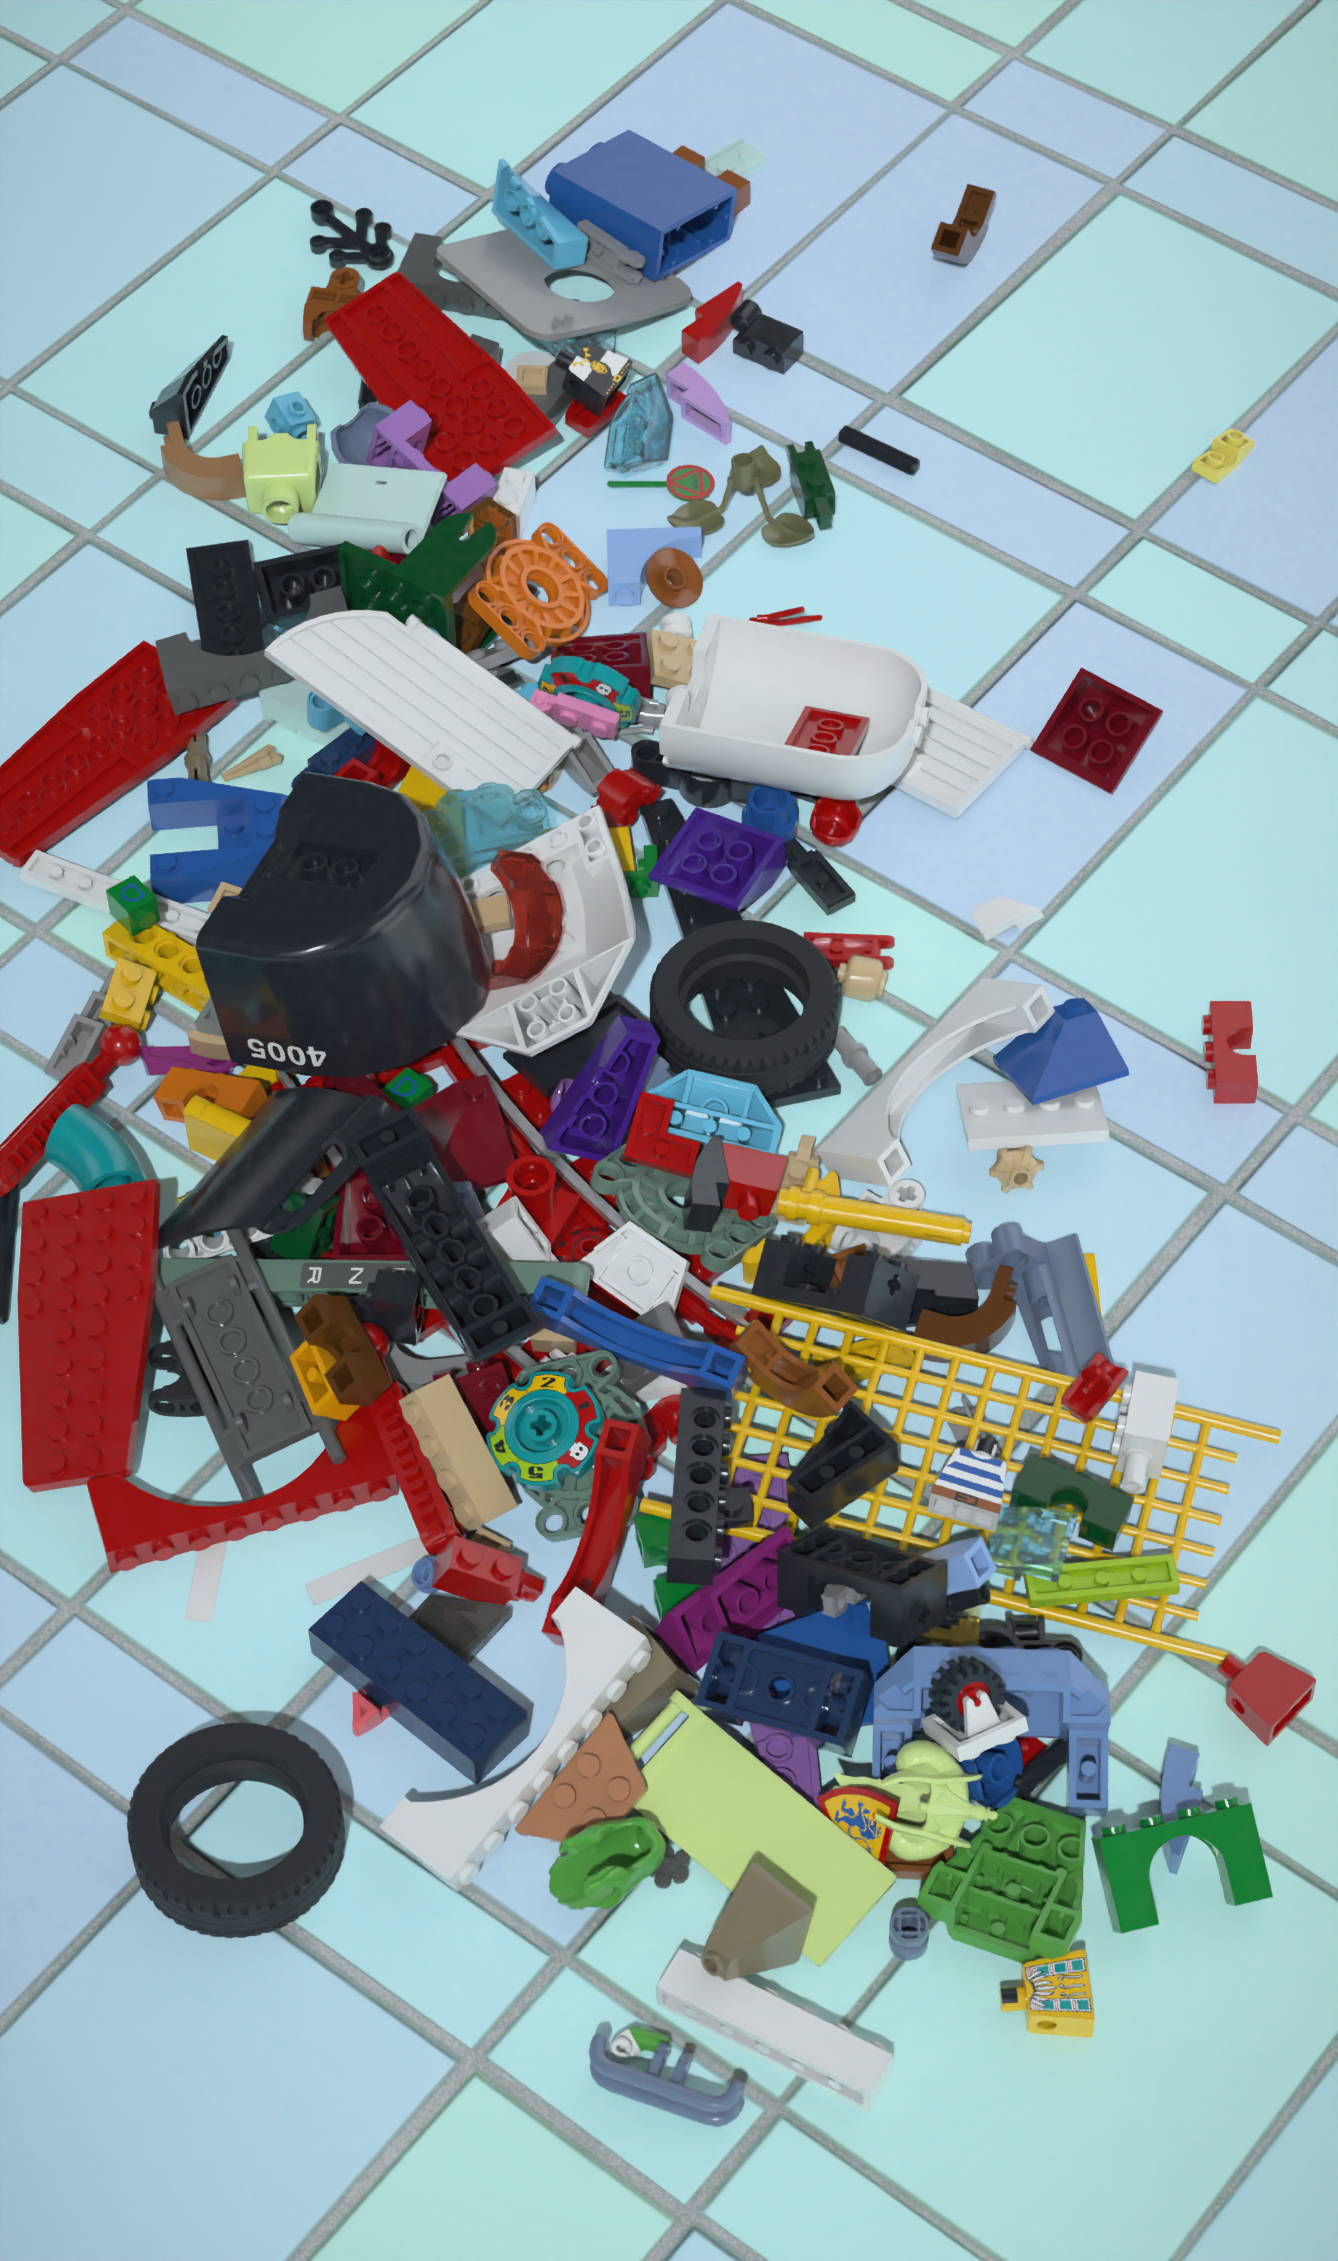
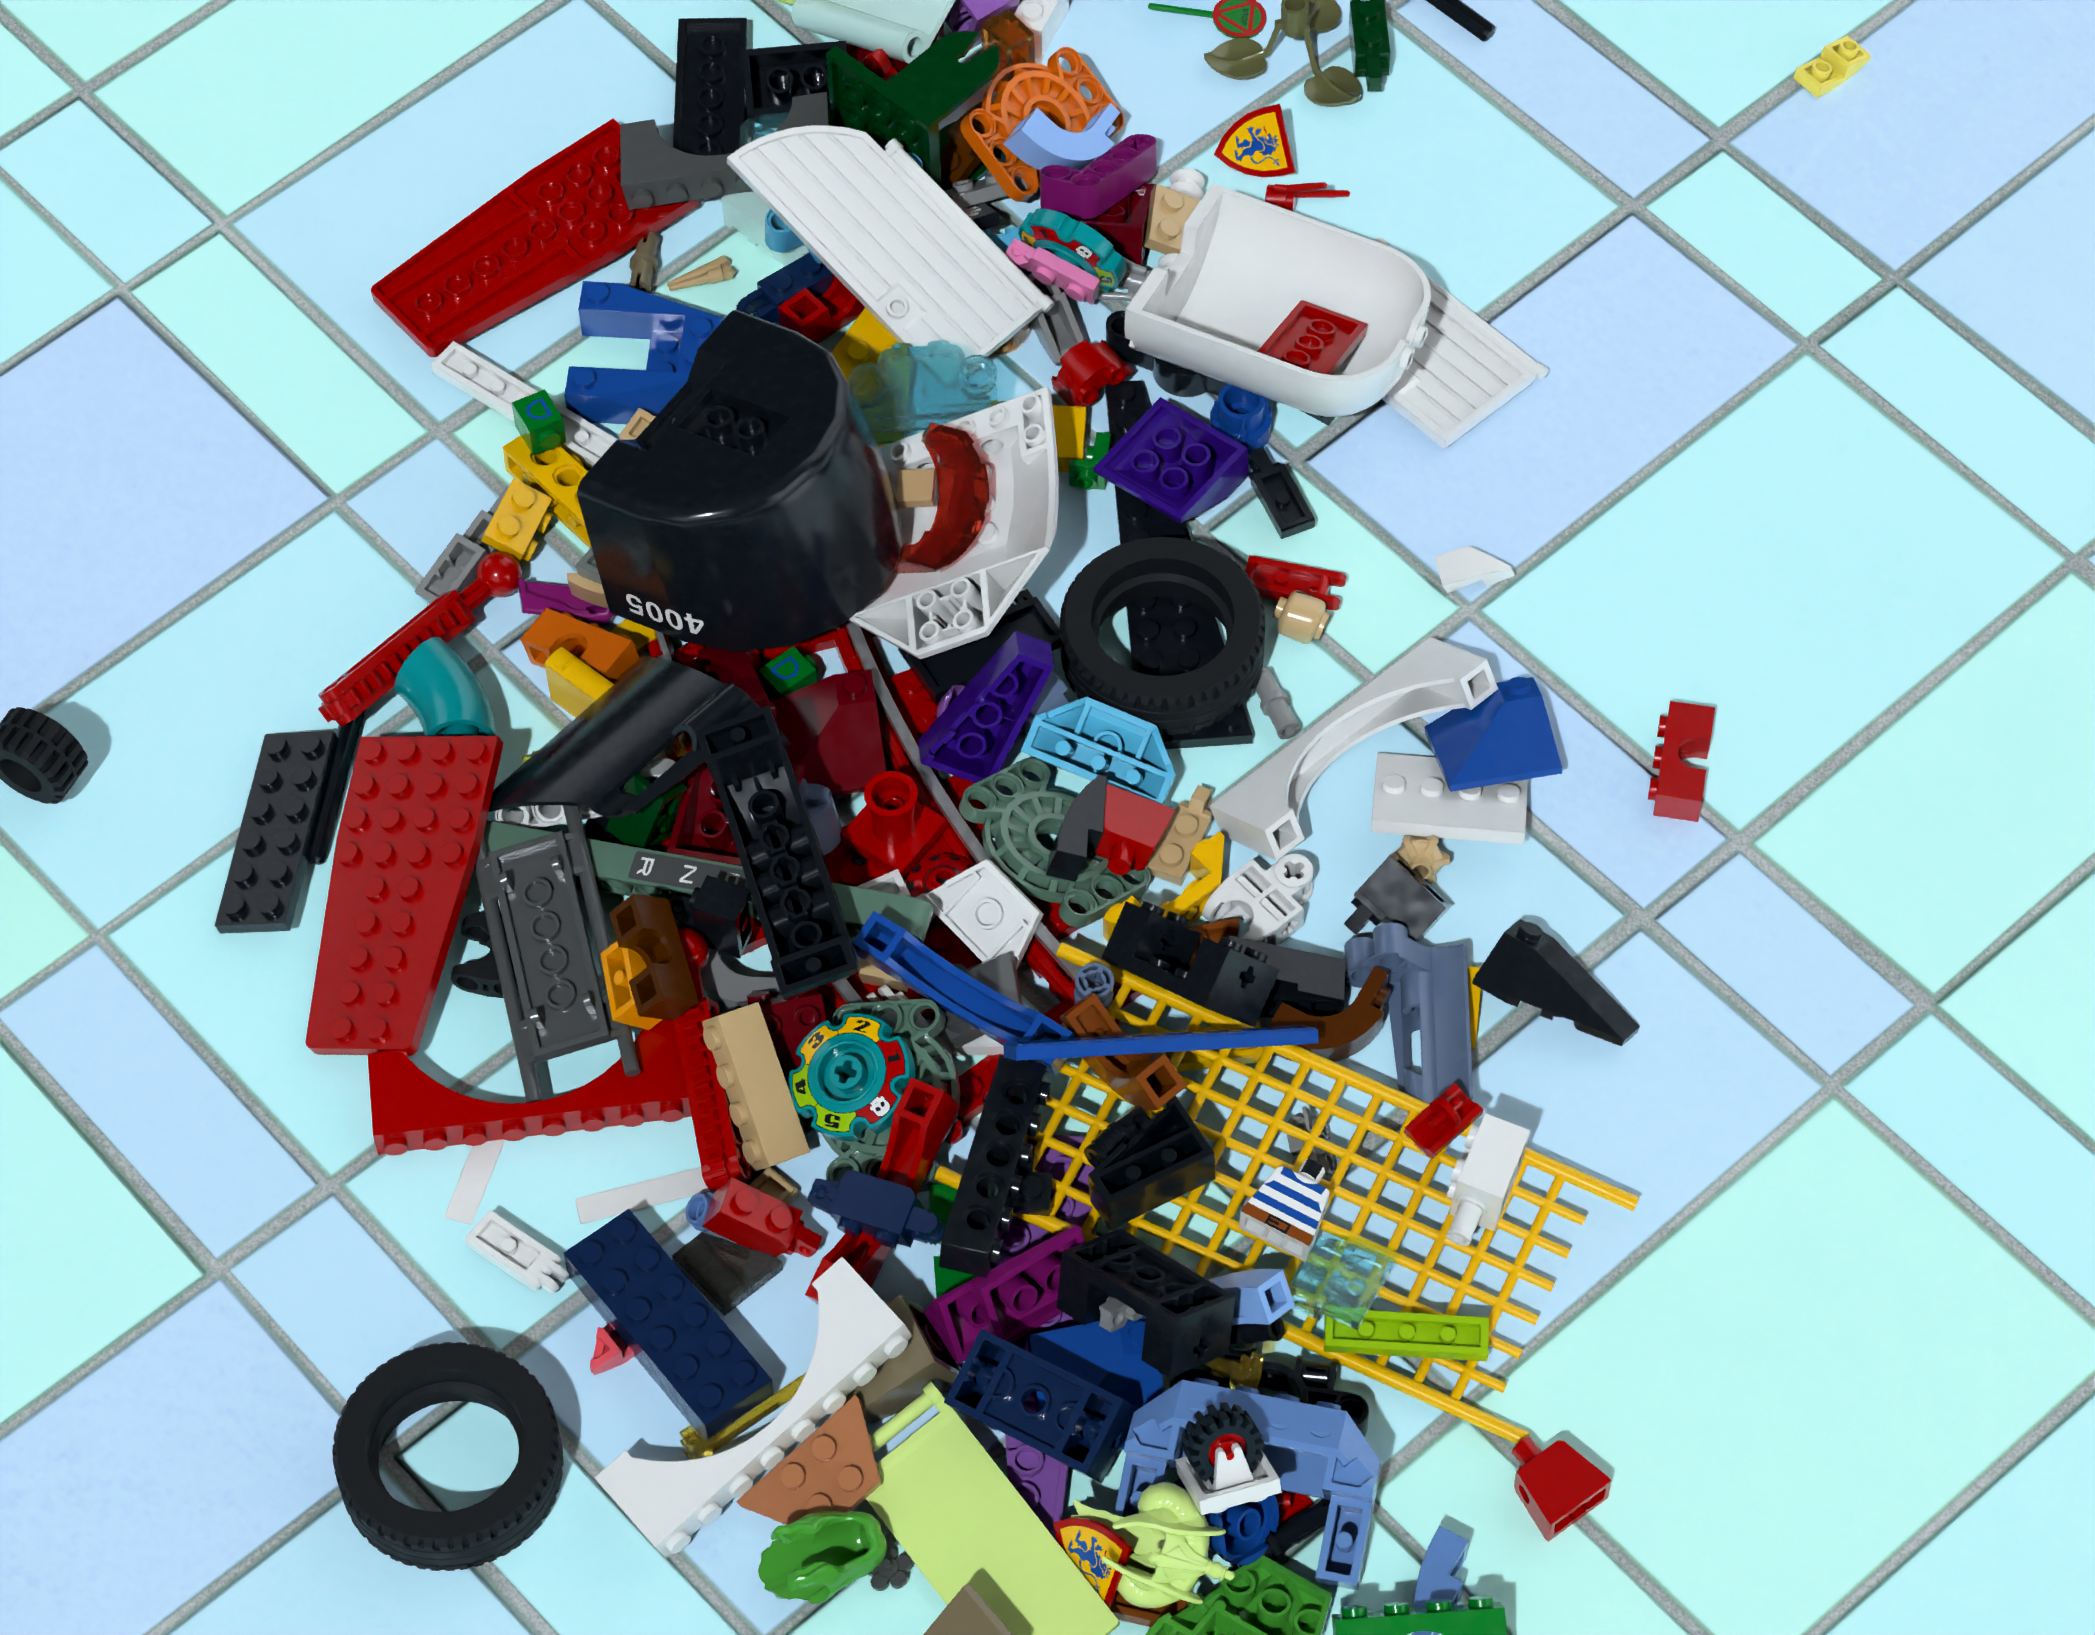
camera: 10 degrees right, 5 degrees up
white torso [476,1196,551,1262] -> none
light blue arch [607,527,702,606] -> none
red plate [622,1091,700,1179] -> none
dark orange dish [645,548,703,609] -> none
yellow cylinder [777,1167,972,1247] -> none
red hair [809,797,862,847] -> none
dark green arch [1009,1454,1134,1552] -> none
dark red slope [1030,667,1164,795] -> none
none -> white hinge [465,1210,569,1294]
none -> clear yellow piece [679,1373,806,1460]
none -> dark blue hinge [807,1170,946,1248]
none -> light blue arch [1003,103,1120,170]
none -> blue tile [1003,1025,1319,1061]
none -> magenta beam [1040,134,1156,219]
none -> sand blue wheel [1074,963,1114,1010]
none -> black hinge [1084,1106,1150,1168]
none -> shield [1214,104,1296,177]
none -> black hinge [1344,854,1452,942]
none -> black wedge [1472,919,1640,1047]

